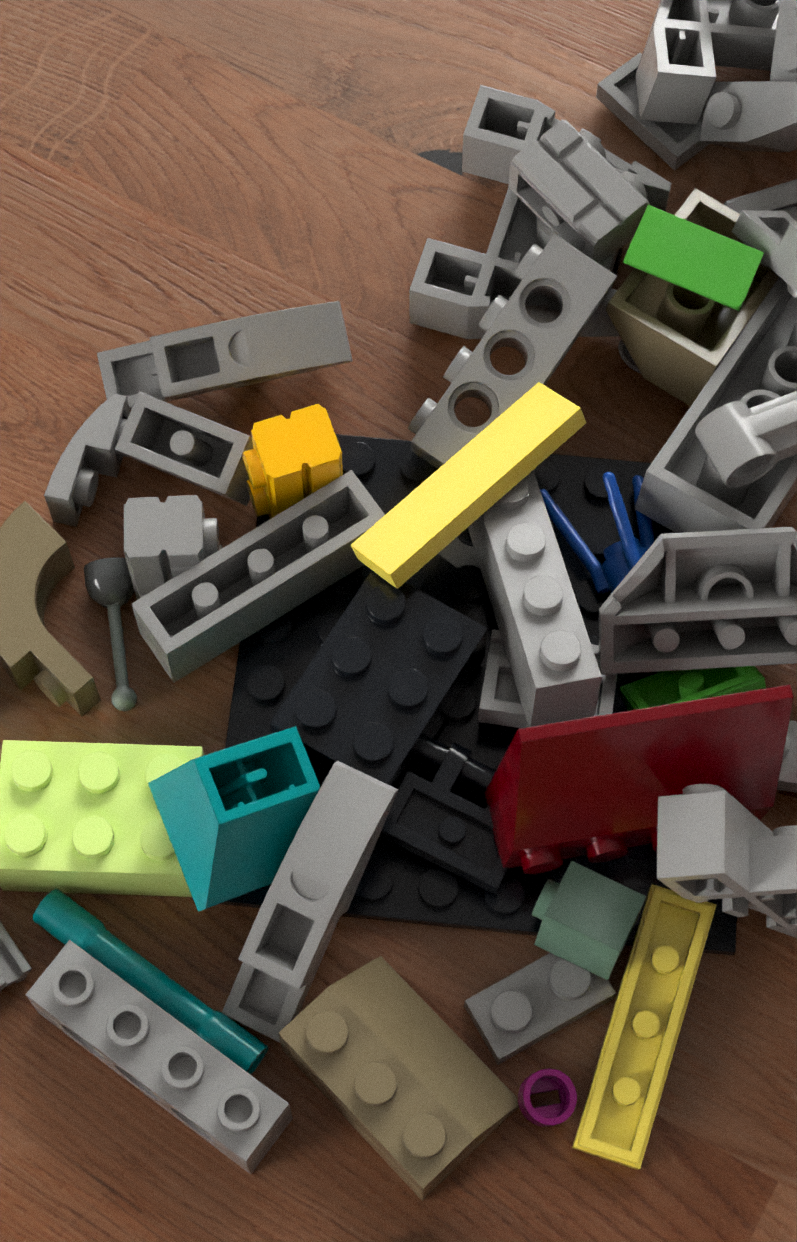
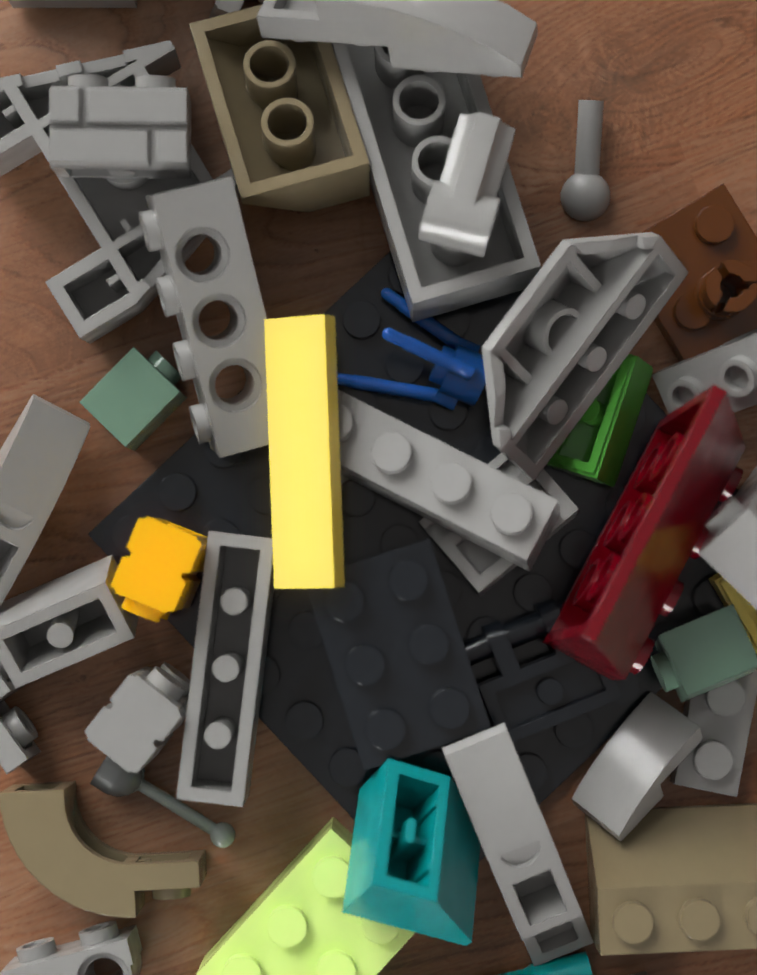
camera: 45 degrees left, 20 degrees up
bright green slope [622,204,764,311] -> none
none -> sand green brick [79,347,187,451]
none -> light grey slope [571,692,703,842]

